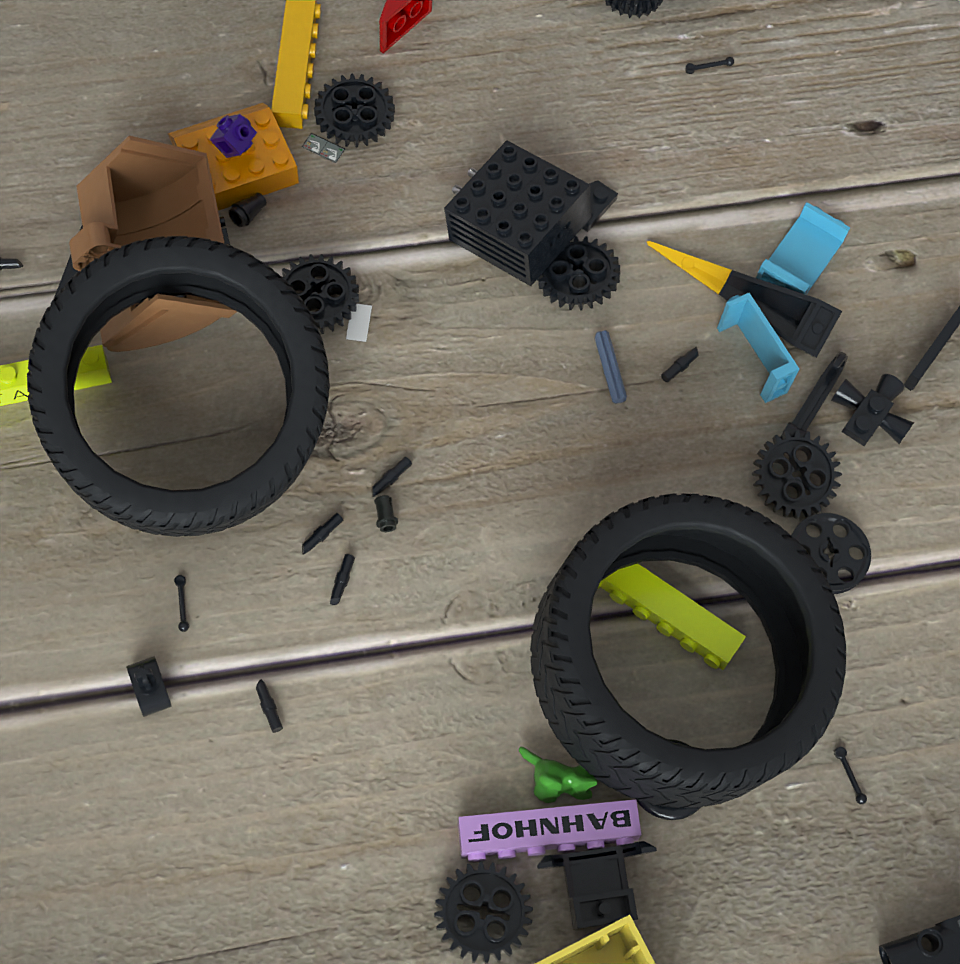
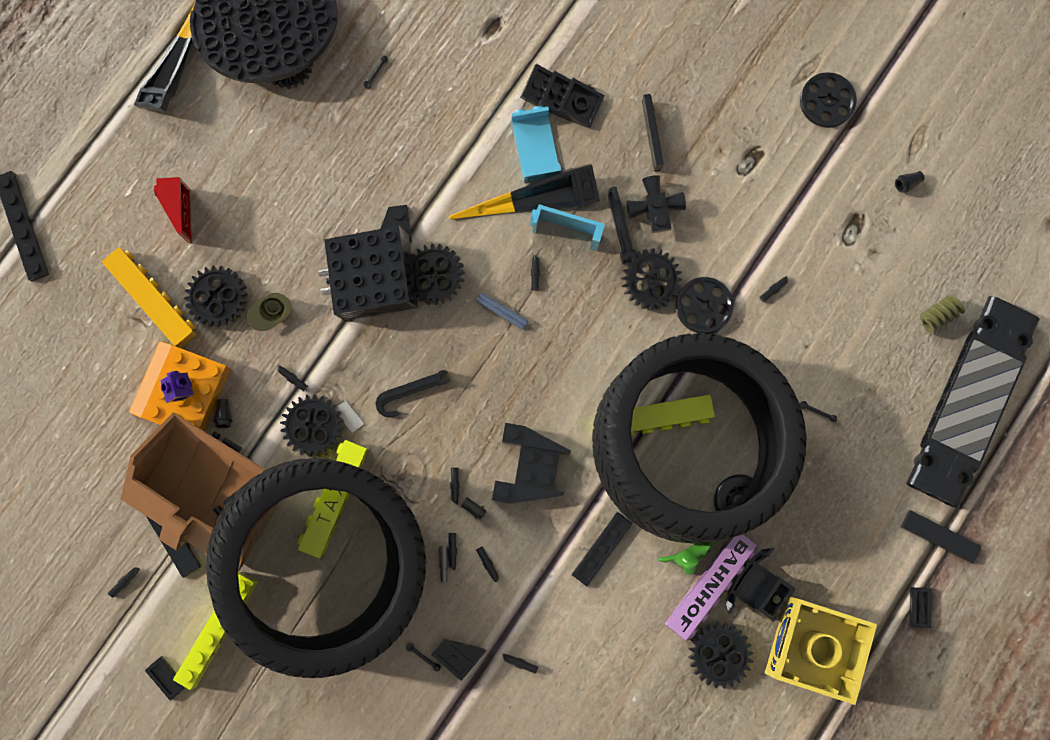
camera: 45 degrees left, 15 degrees up
black beam [126,656,172,717] -> none
light grey sticker [302,133,345,163] -> none
none -> olive piece [247,293,291,331]
none -> black piece [277,365,308,392]
none -> neon yellow brick [297,440,369,559]
none -> black piece [375,370,450,418]
none -> black wing [431,639,486,681]
none -> flat silver pin [439,546,448,582]
none -> black wedge [492,423,571,504]
none -> black slope [520,63,605,128]
none -> black tile [571,512,633,586]
none -> black piece [759,276,788,302]

